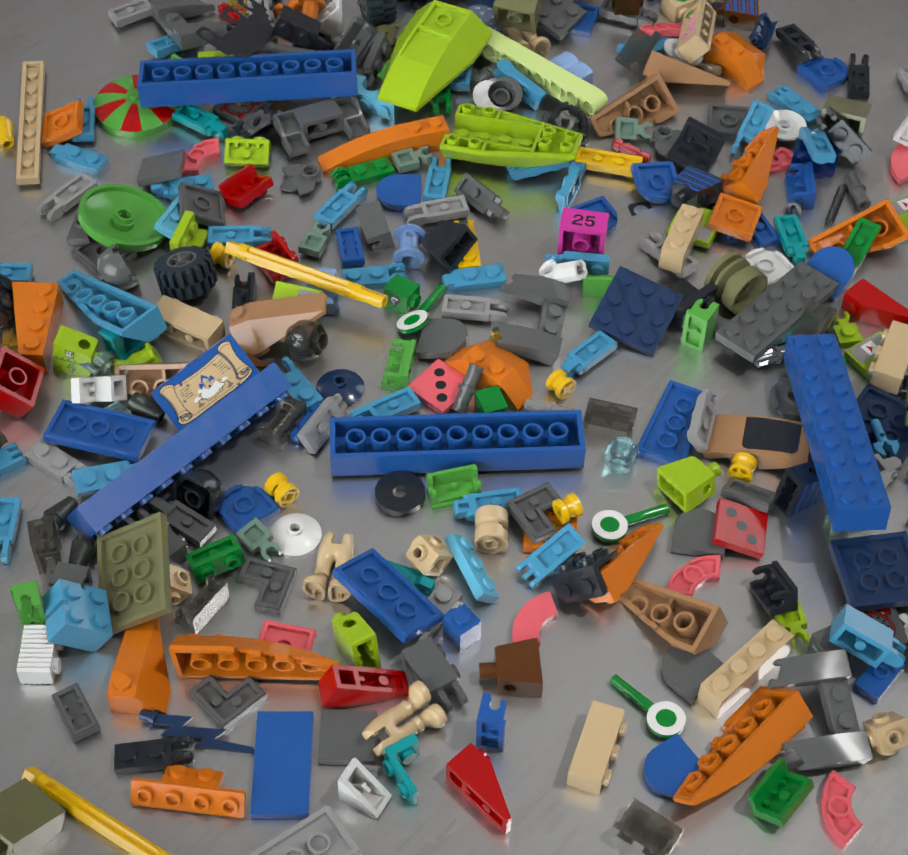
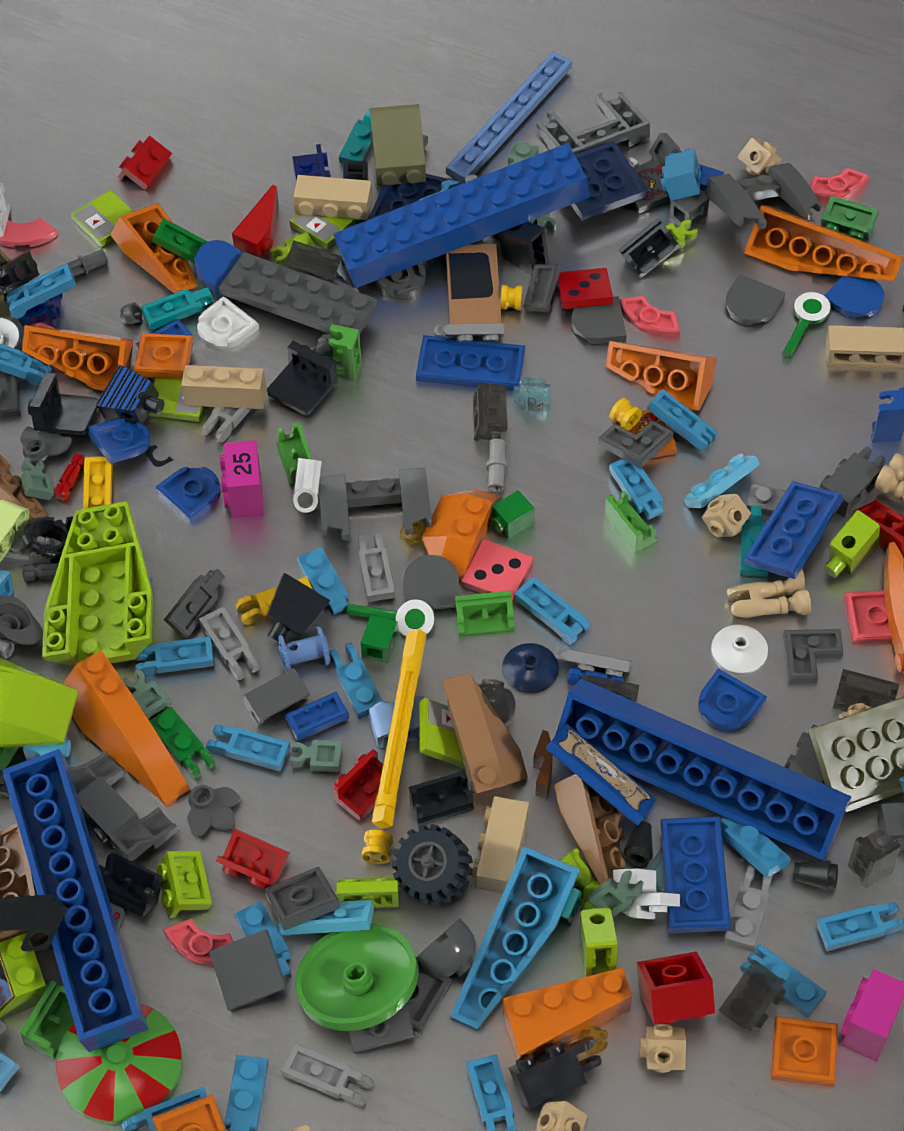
camera: 105 degrees left, 5 degrees up
pearl dark grey cone [68,535,97,567] -> none
dark grey hinge [149,496,217,548] -> none
teal hinge [172,105,229,141] -> none
black cylinder [172,469,225,519] -> none
green bracket [185,533,246,584] -> none
dark azure hinge [207,225,272,249] -> none
sand green plate [236,517,282,562] -> none
yellow wheel [264,472,300,508] -> none
dark azure hinge [276,356,324,415] -> none
blue brick [330,410,586,476] -> none
black tile [375,471,425,517] -> none
blue tile [376,174,422,211] -> none
blue brick [443,603,482,653] -> none
dark grey pin [451,363,484,413] -> none
tan wheel [474,505,508,554] -> none
reddish brown torso [479,638,543,698] -> none
coral tile [512,591,558,646] -> none
dark azure hinge [545,251,610,275] -> none
yellow wheel [545,369,576,400] -> none
black bracket [549,547,618,605] -> none
dark azure hinge [555,161,586,213] -> none
dark azure hinge [560,330,618,378] -> none
dark blue plate [588,266,684,358] -> none
piece [591,503,670,542] -> none
medium nougat wedge [619,578,728,654] -> none
lime torso [657,456,722,513] -> none
tan brick [697,619,794,719] -> none
olive wheel [704,251,768,315] -> none
blue hinge [784,162,817,209] -> none
black piece [824,184,847,228] -> none

